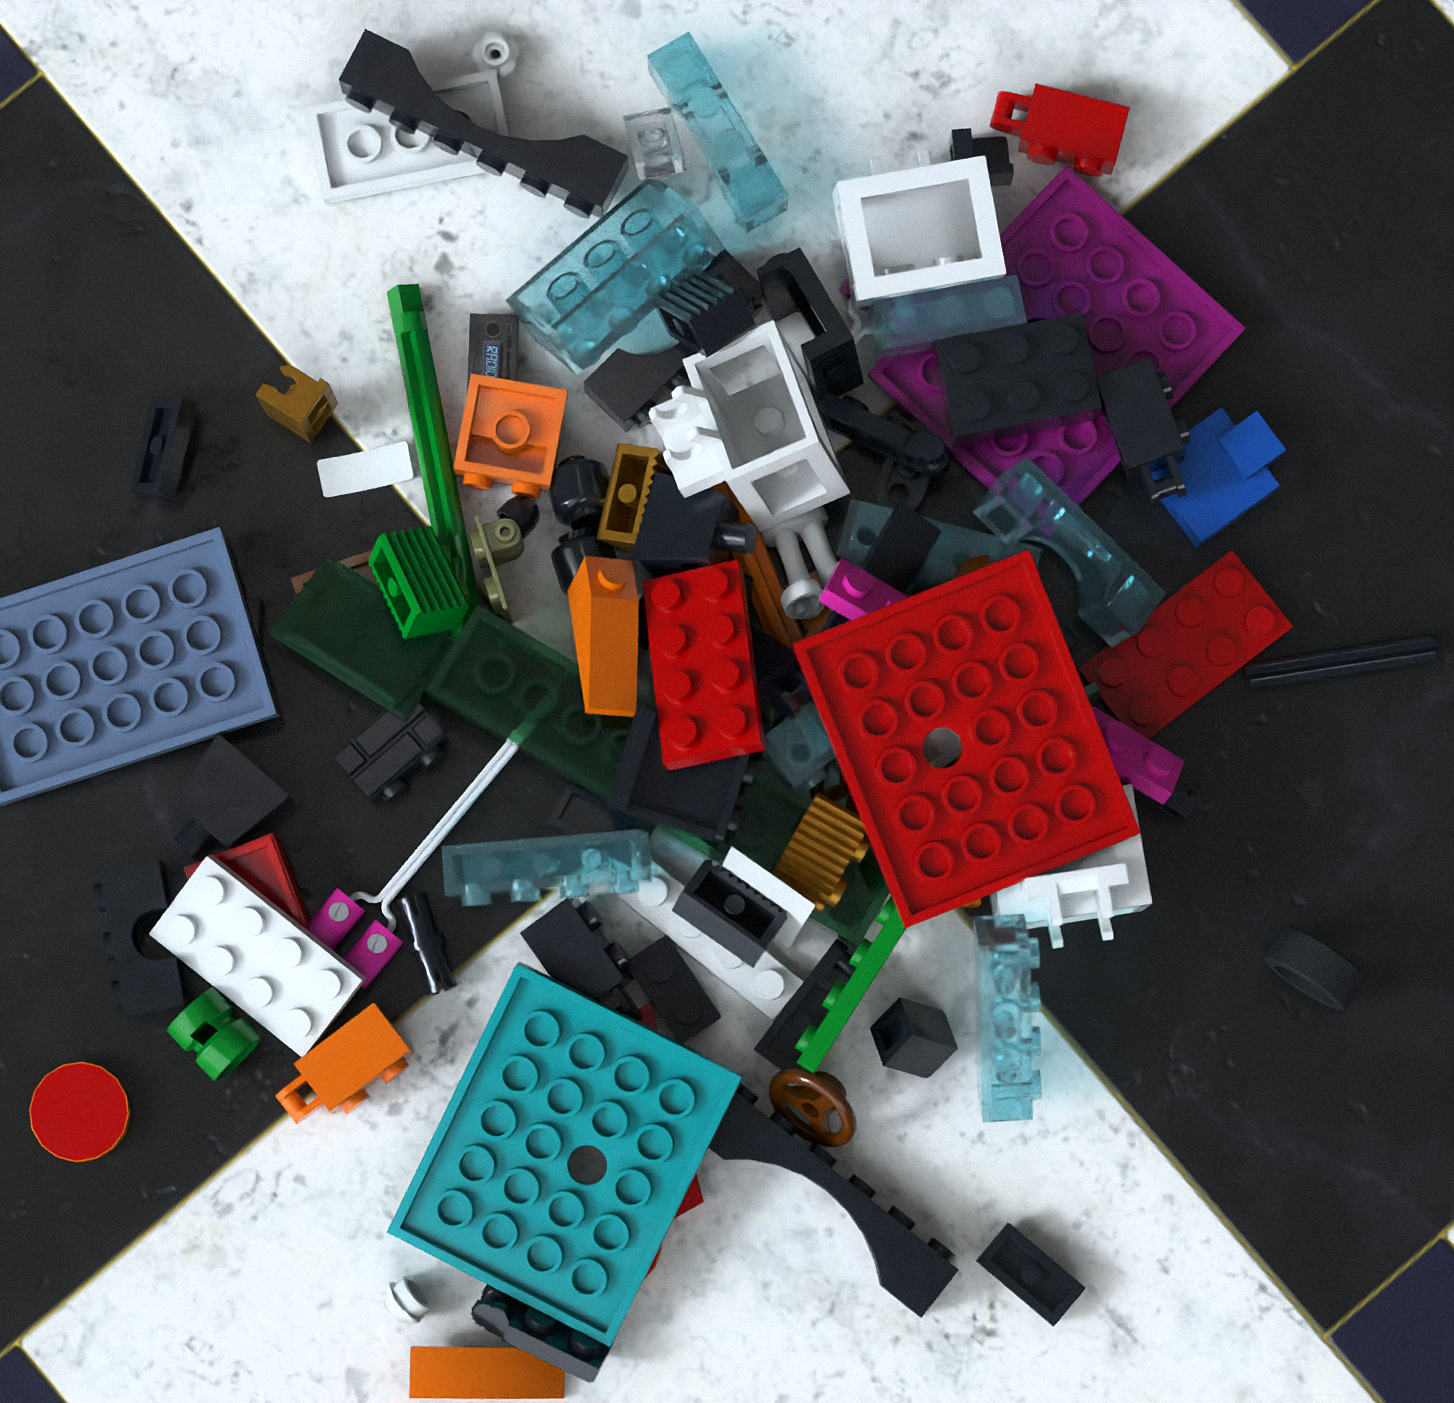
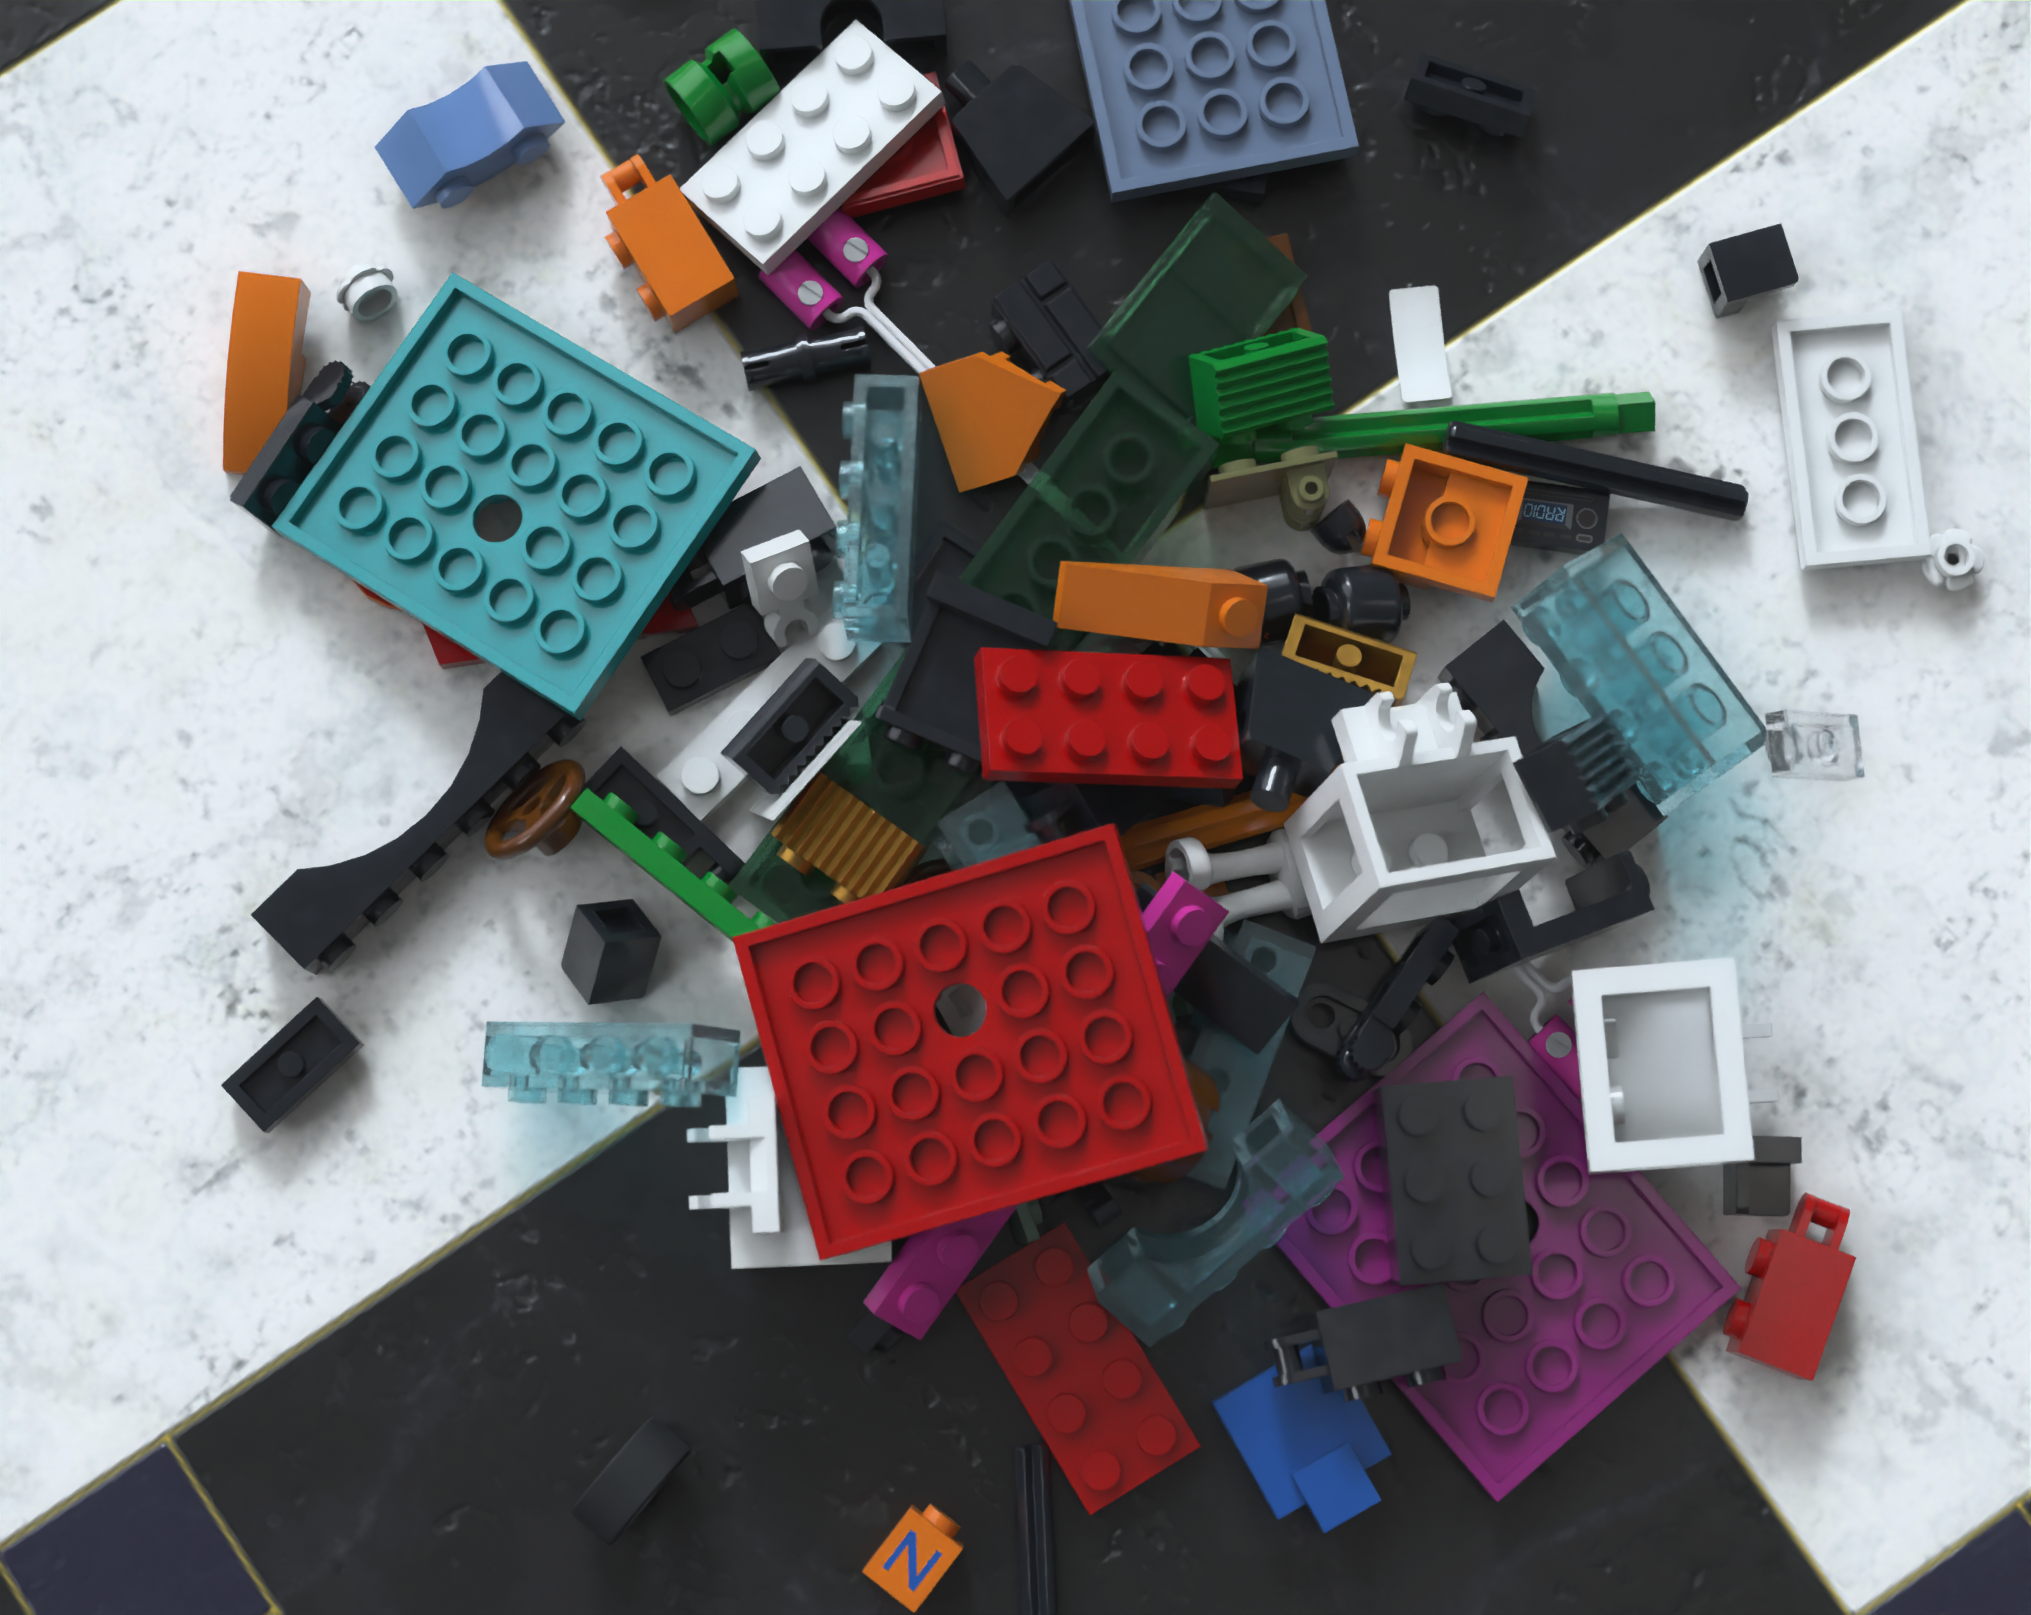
camera: 95 degrees right, 0 degrees up
pearl gold hinge [255,365,338,443] -> none
black arch [339,29,629,219] -> none
clear light blue arch [647,32,788,233] -> none
clear light blue brick [867,275,1027,359] -> none
none -> medium blue brick [374,61,565,209]
none -> white plate [741,530,820,648]
none -> orange brick [862,1503,964,1613]
none -> orange slope [919,351,1067,493]
none -> black axle [1442,421,1749,521]
none -> black panel [1697,223,1799,319]

